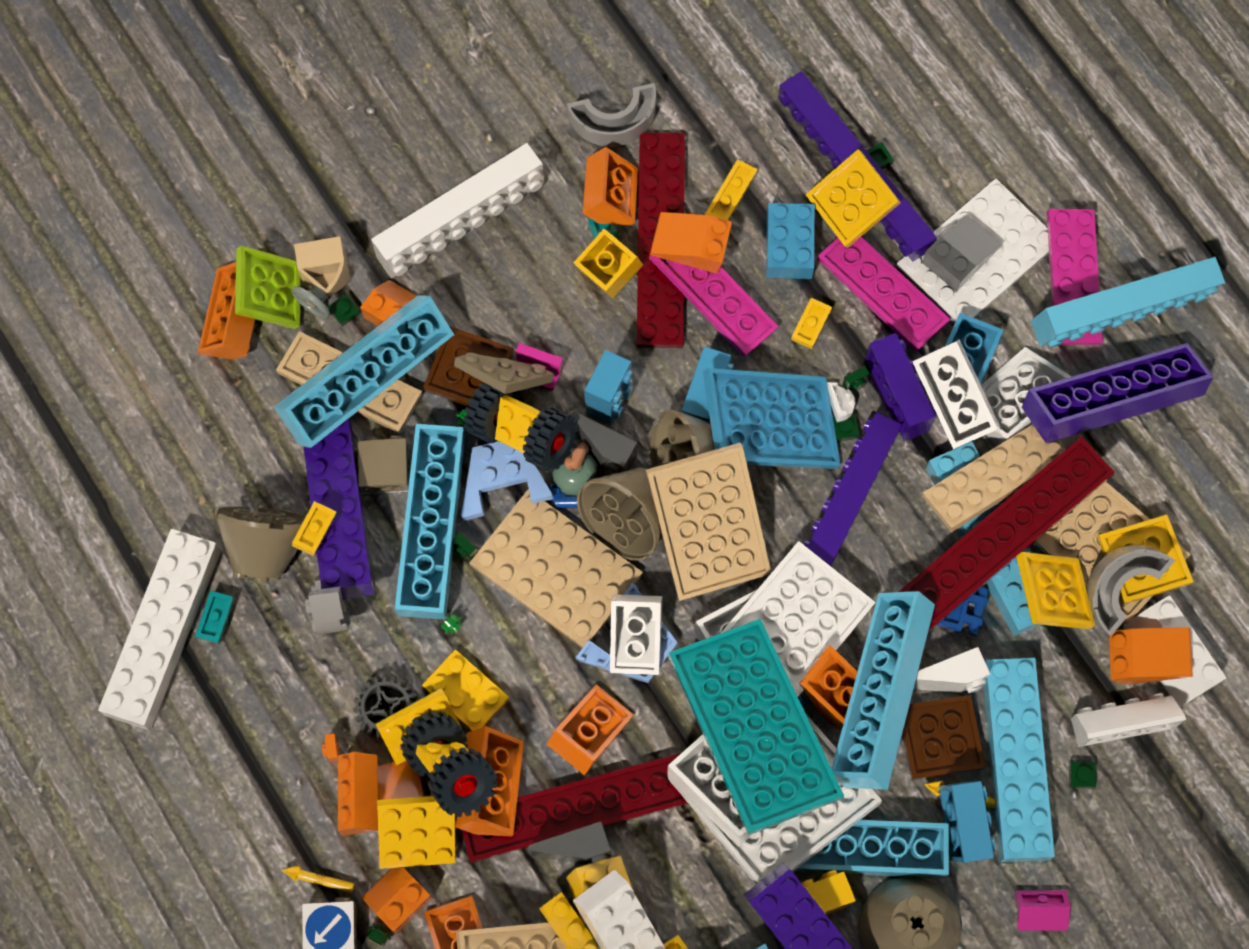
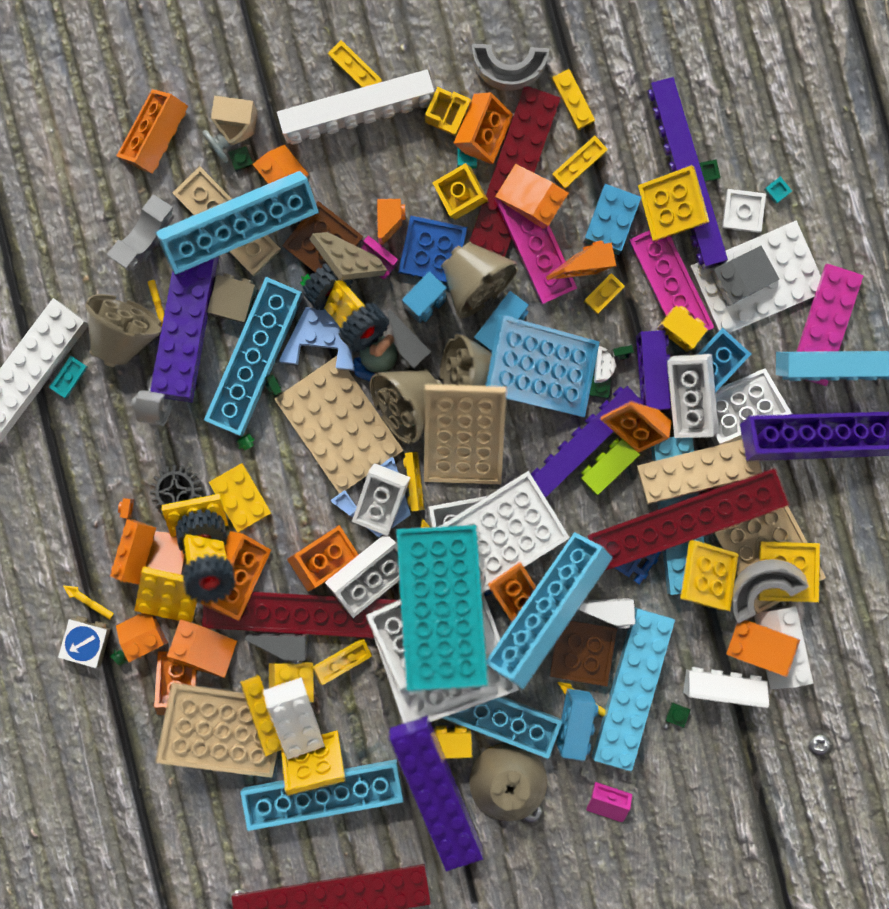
camera: 15 degrees right, 15 degrees up
lime plate [235,245,300,329] -> none
yellow plate [292,501,336,556] -> none
none -> light grey brick [107,194,174,270]
none -> yellow piece [147,280,164,327]
none -> orange slope [167,620,237,678]
none -> yellow plate [312,638,372,685]
none -> white slope [325,535,399,618]
none -> yellow plate [328,40,382,88]
none -> orange slope [377,199,406,245]
none -> blue plate [398,215,467,283]
none -> yellow plate [403,452,424,511]
none -> yellow plate [425,87,471,136]
none -> dark tan cone [441,242,518,318]
none -> orange slope [546,241,616,280]
none -> yellow plate [552,69,595,130]
none -> lime brick [580,439,640,495]
none -> orange slope [600,402,671,453]
none -> yellow brick [656,305,708,352]
none -> white plate [722,189,766,233]
none -> teal plate [764,176,792,204]

